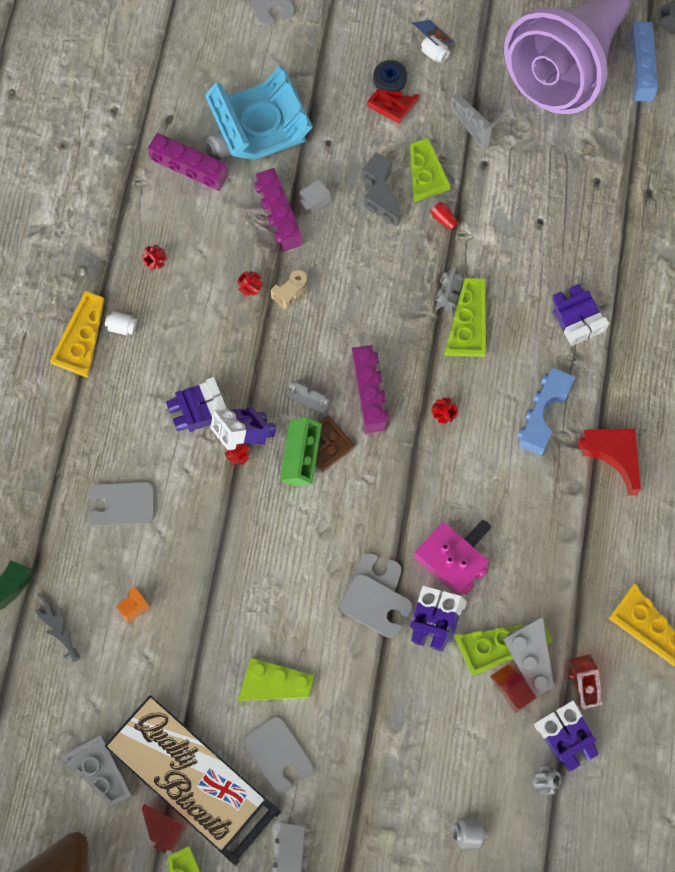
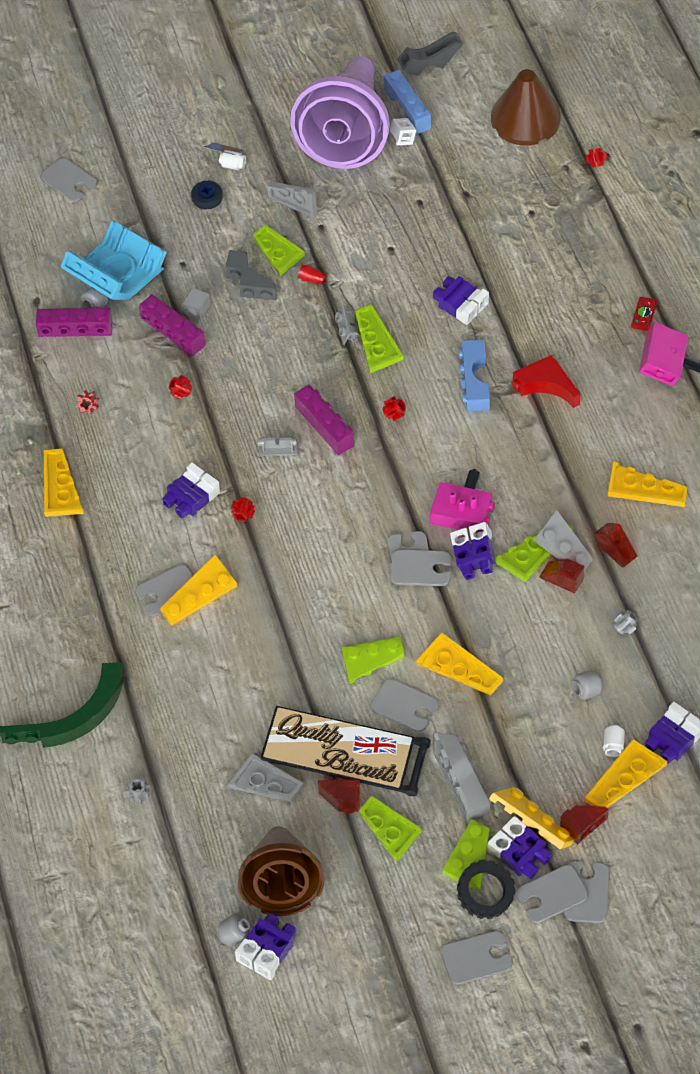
camera: 25 degrees left, 15 degrees down
dark grey piece [36,593,81,662] -> none
white brick [105,311,137,336] -> none
orange panel [117,586,150,624] -> none
hips [211,407,277,450] -> none
tan leg [271,270,307,310] -> none
bright green brick [280,417,322,487] -> none
reddish brown tile [316,415,355,473] -> none
red wing [367,89,419,124] -> none
dark purple hips [533,701,599,772] -> none
none -> yellow wing [160,555,237,626]
none -> white brick [390,118,416,145]
none -> yellow wing [416,632,504,696]

